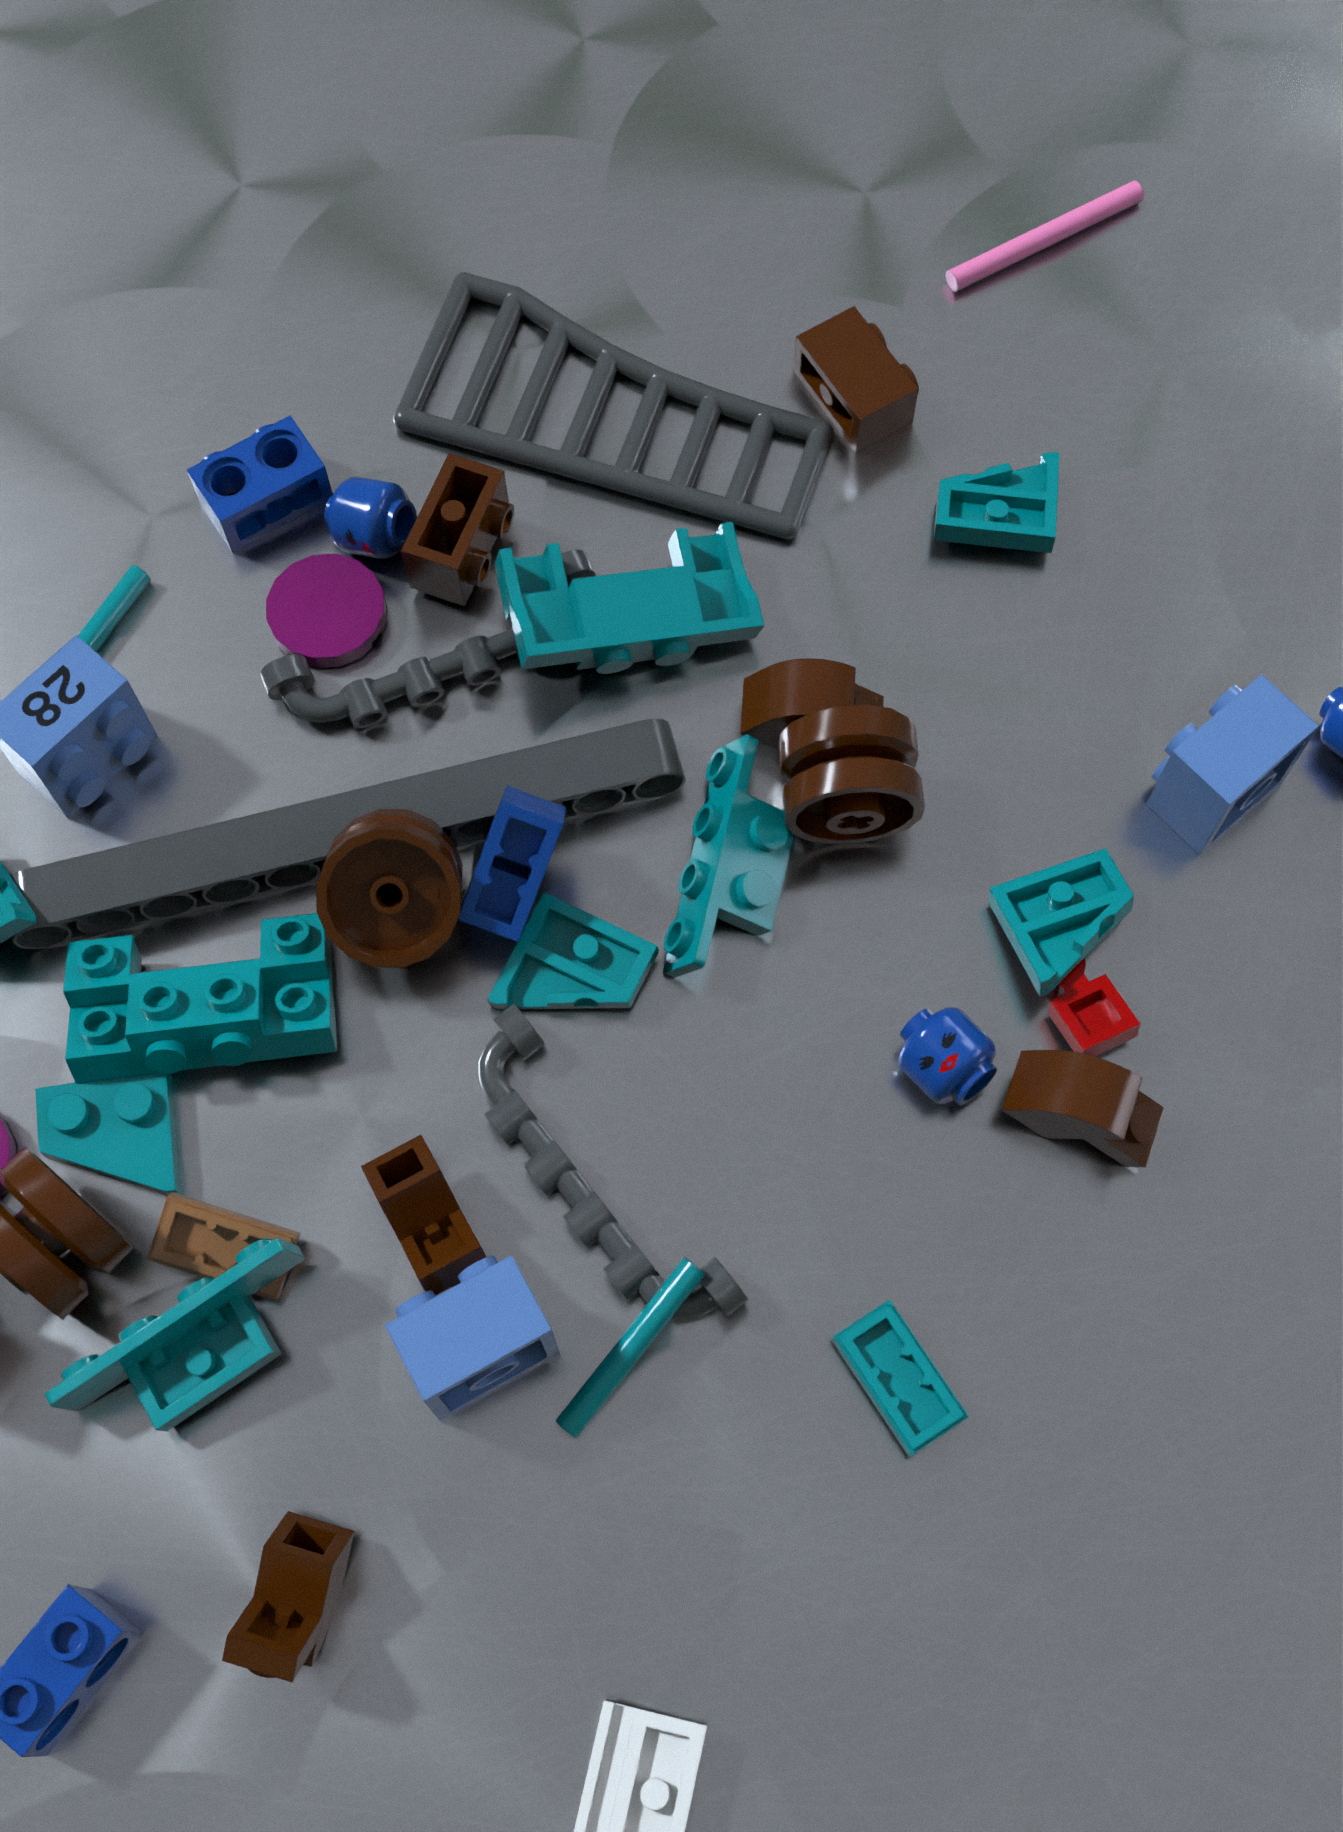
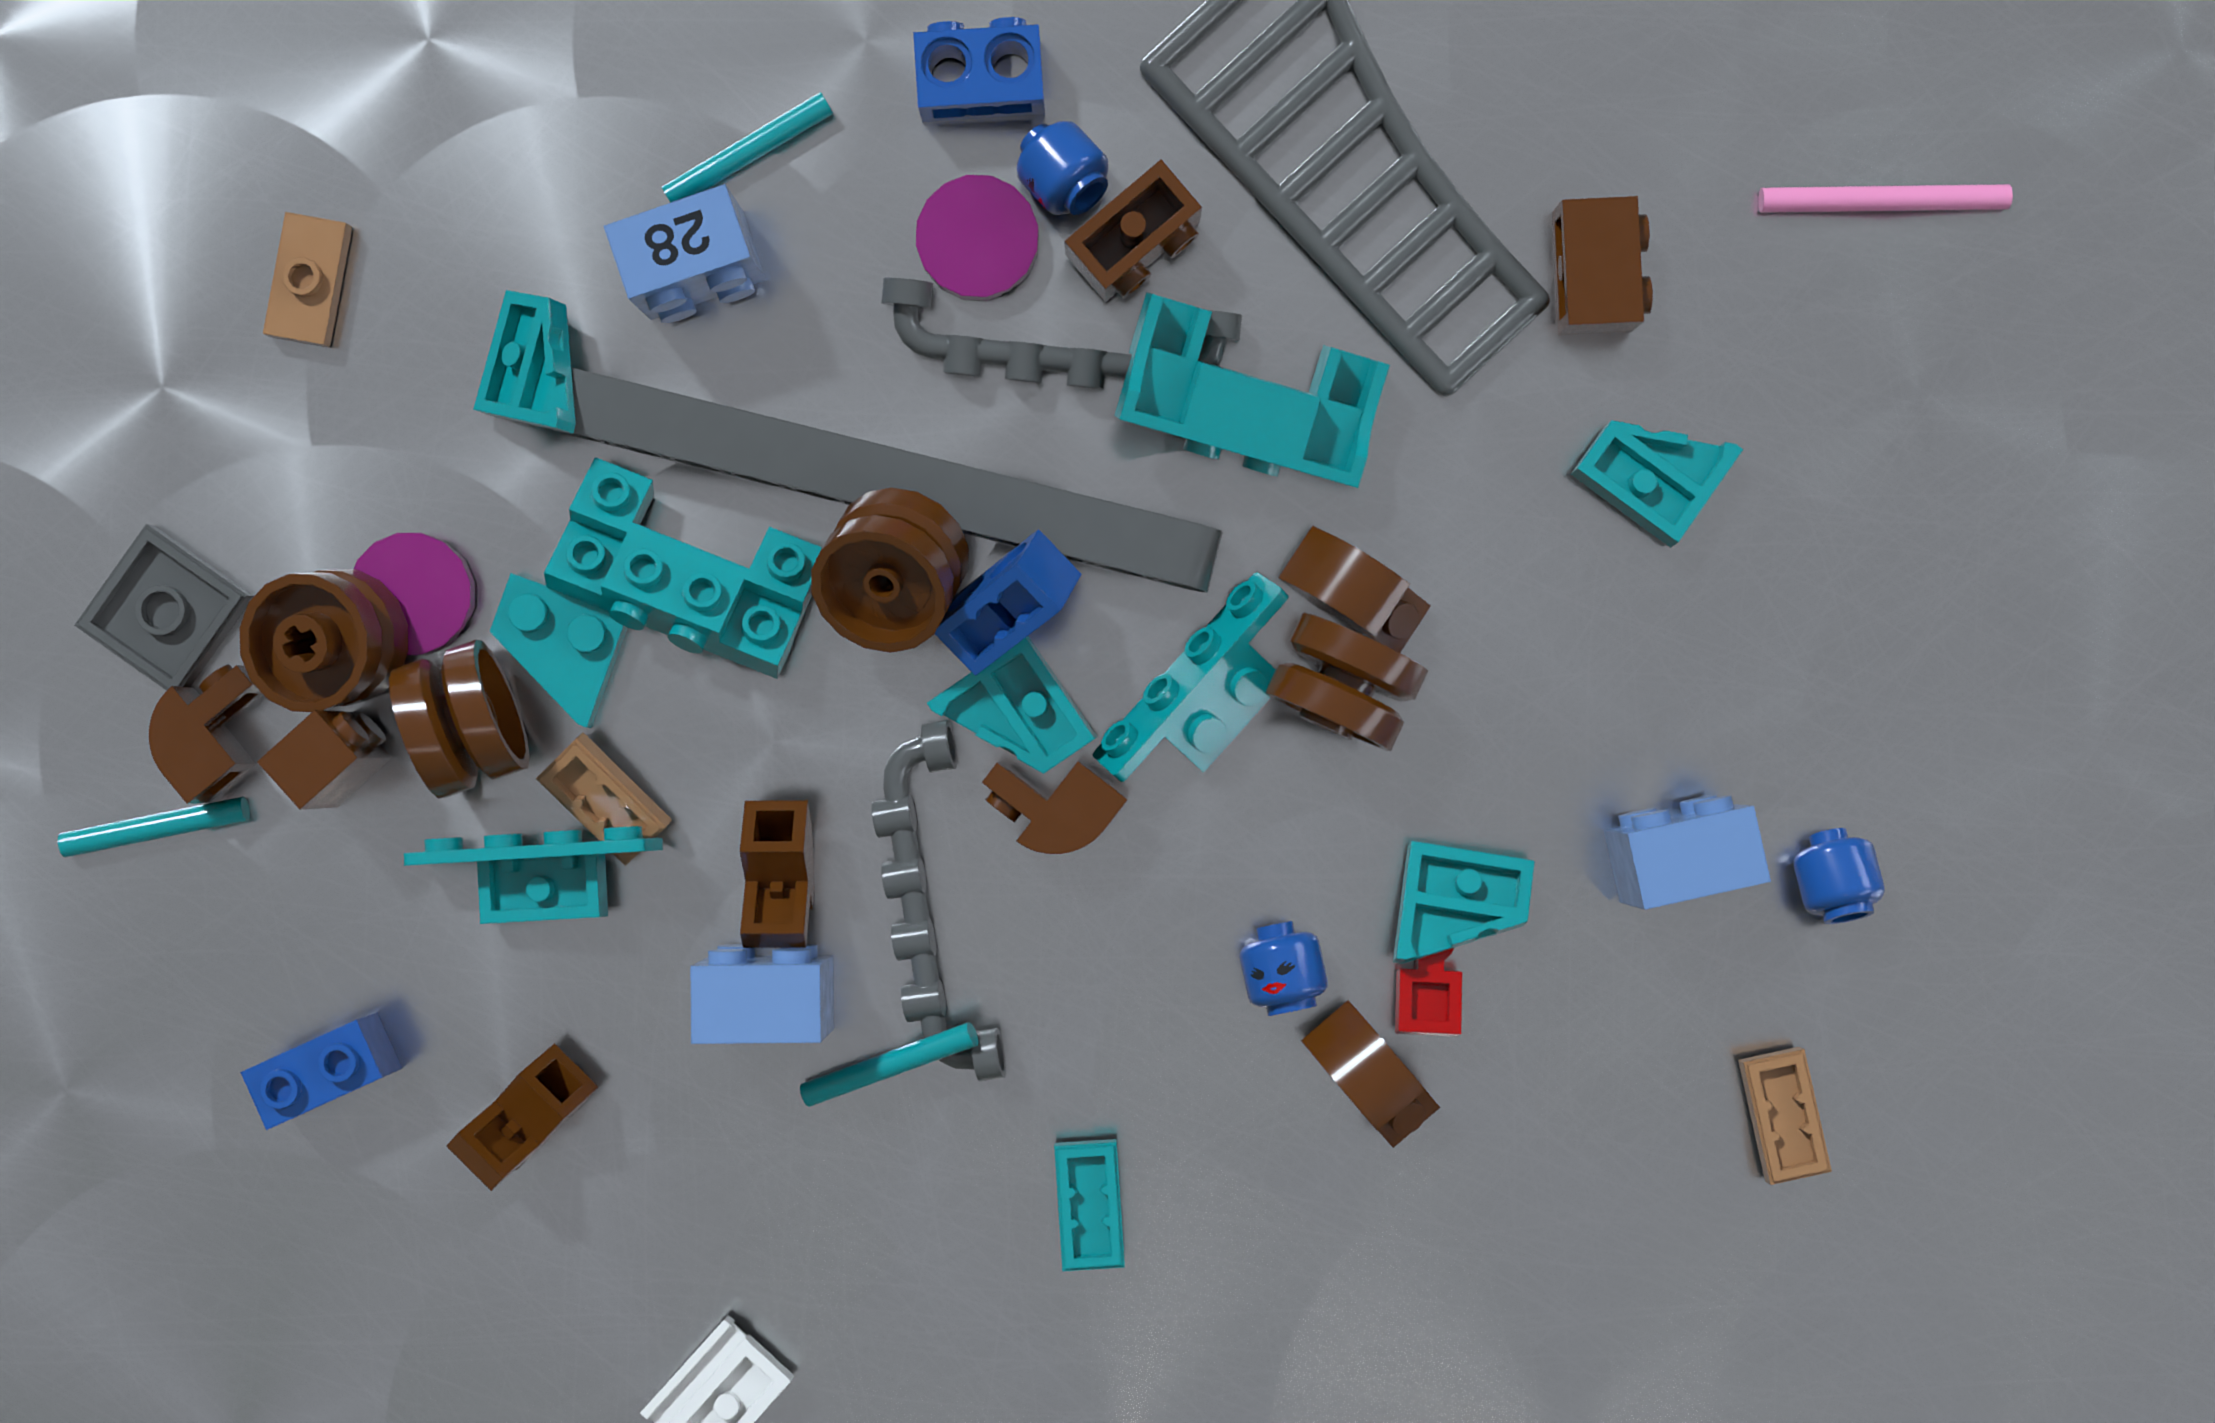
camera: 30 degrees right, 20 degrees up
none -> reddish brown brick [982,761,1128,854]

